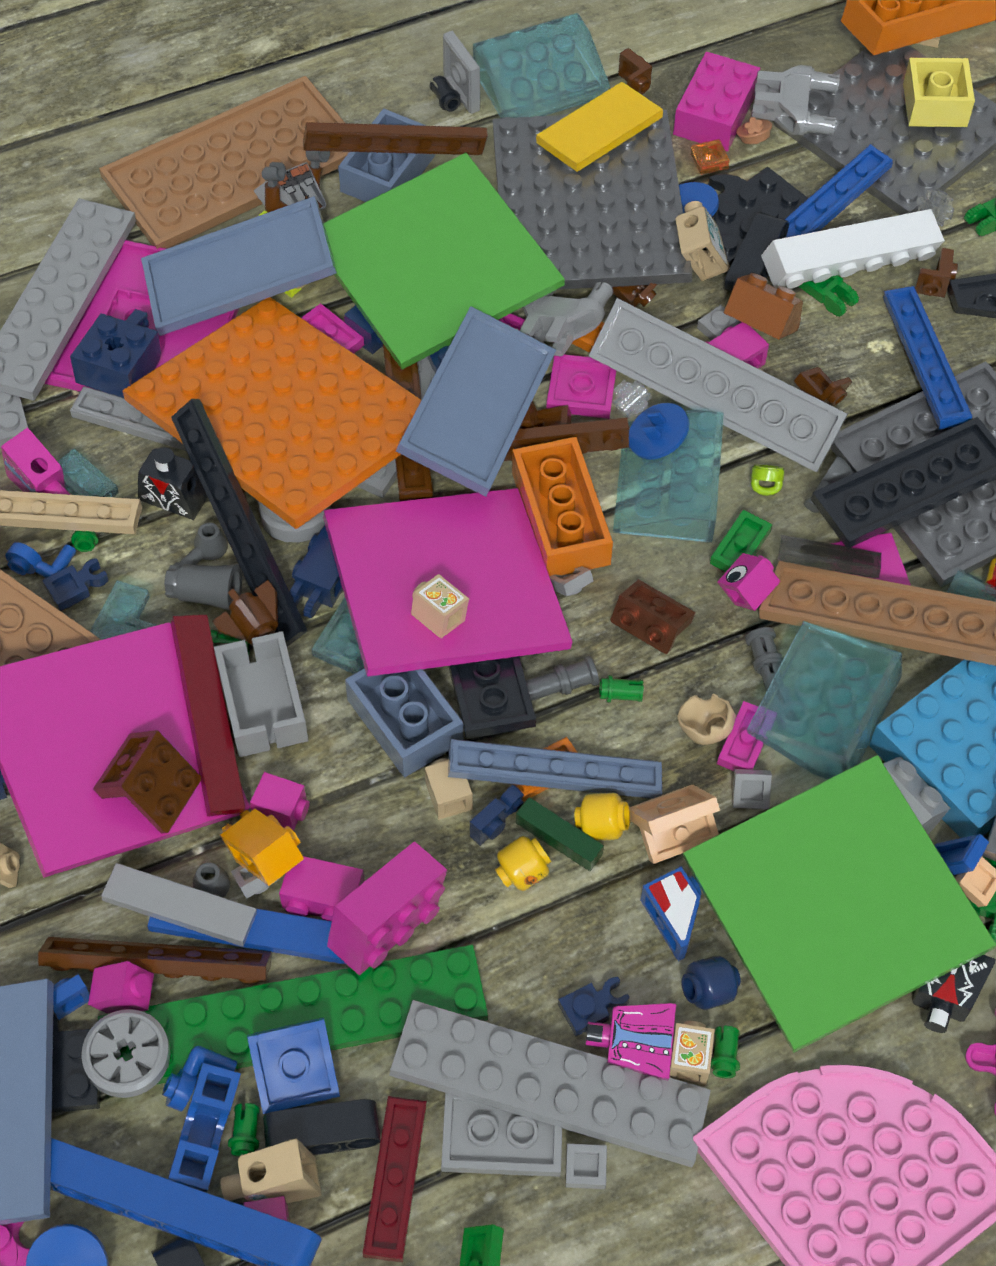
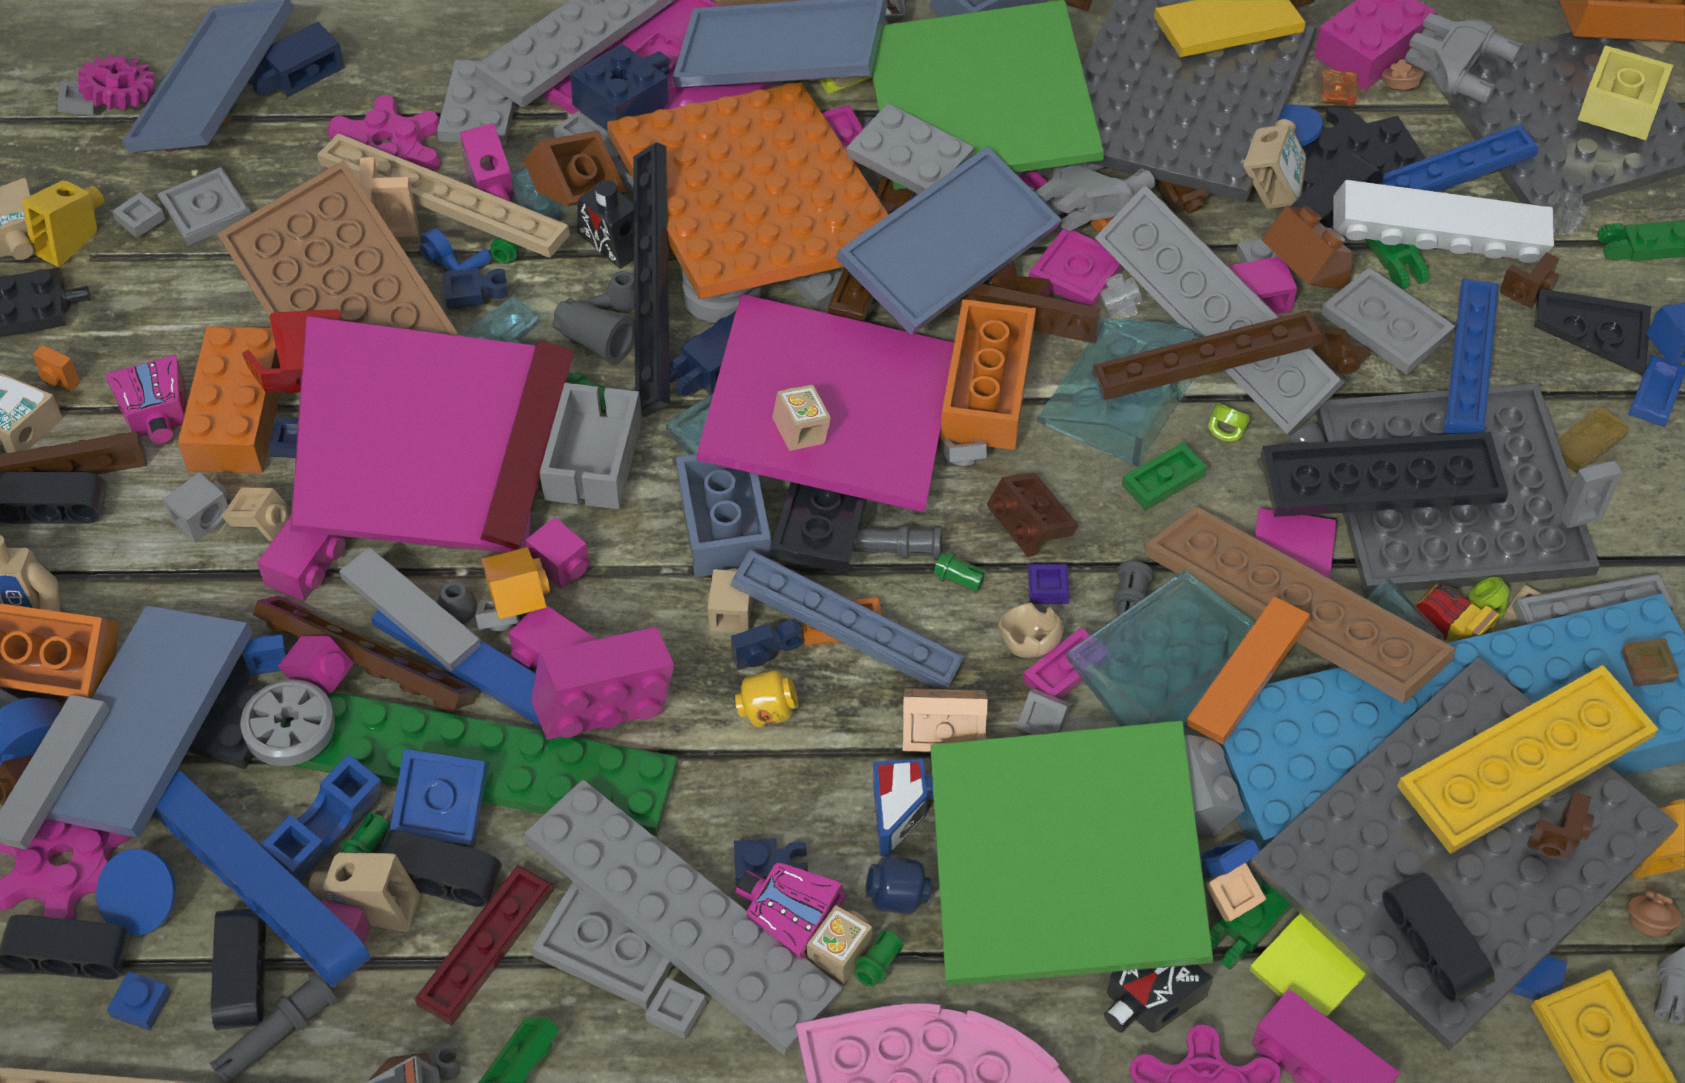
camera: 25 degrees right, 5 degrees down
reddish brown bracket [93,730,201,833] -> none
blue plate [162,1046,237,1112] -> none
reddish brown brick [212,580,278,644] -> none
dark green piece [516,797,604,871] -> none
yellow head [574,793,630,841] -> none
blue piece [629,403,690,460] -> none
dark pink brick [717,553,781,611] -> none
clear smoke tile [777,535,882,579] -> none
none -> dark pink brick [257,517,346,601]
none -> dark orange slope [523,130,626,207]
none -> light grey plate [846,103,975,194]
none -> dark purple tile [1027,564,1070,604]
none -> reddish brown tile [1093,310,1323,400]
none -> orange tile [1187,596,1310,745]
none -> light grey plate [1321,267,1455,375]

